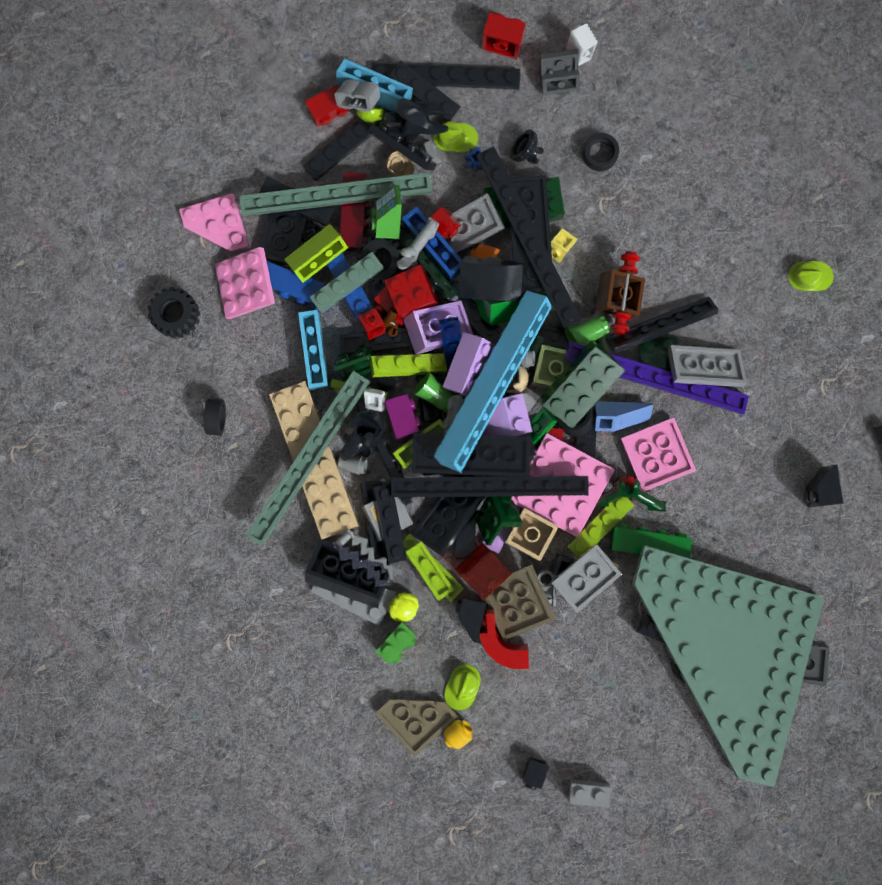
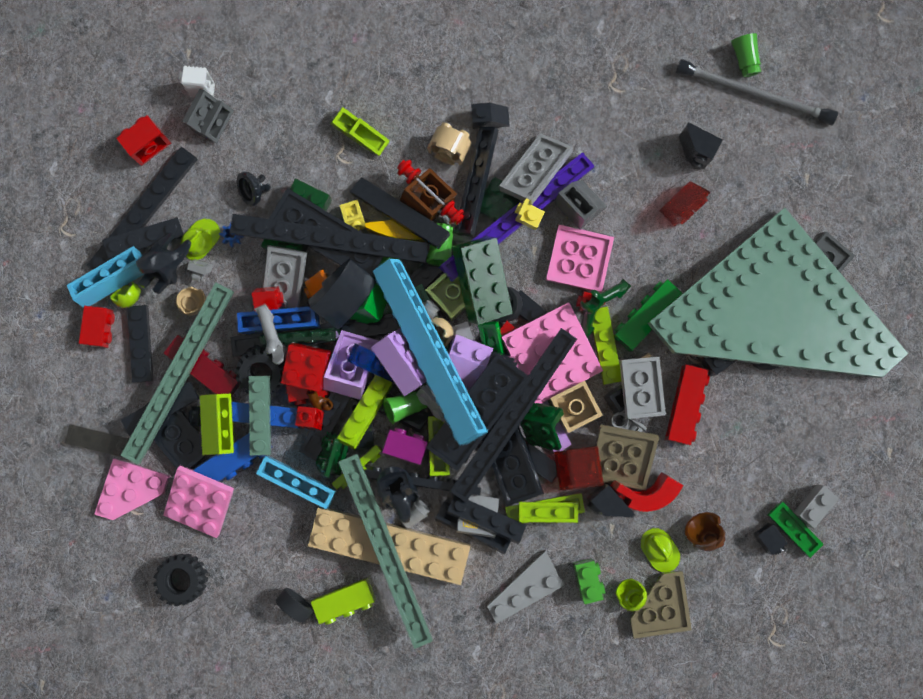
camera: 65 degrees left, 0 degrees up
black brick [305,539,393,609] -> none
piece [333,529,393,587] -> none
light grey brick [335,80,380,112] -> none
white plate [364,388,386,412] -> none
black plate [369,123,437,171] -> none
bright green slope [371,185,402,239] -> none
neon yellow hair [388,592,419,622] -> none
yellow head [444,719,473,750] -> none
black tyre [582,133,620,172] -> none
medium blue slope [594,402,653,431] -> none
lime piece [788,261,834,291] -> none
none -> clear smoke tile [65,424,130,457]
none -> lime brick [311,577,376,625]
none -> lime slope [330,107,390,156]
none -> black tile [350,177,450,249]
none -> yellow slope [365,220,425,242]
none -> tan brick [427,122,471,166]
none -> black slope [471,103,510,129]
none -> light yellow bracket [515,198,545,230]
none -> dark grey slope [554,180,608,230]
none -> lime hair [615,578,647,612]
none -> clear red slope [659,181,710,227]
none -> red brick [665,364,710,445]
none -> reddish brown helmet [685,512,726,552]
none -> green plate [767,501,824,558]

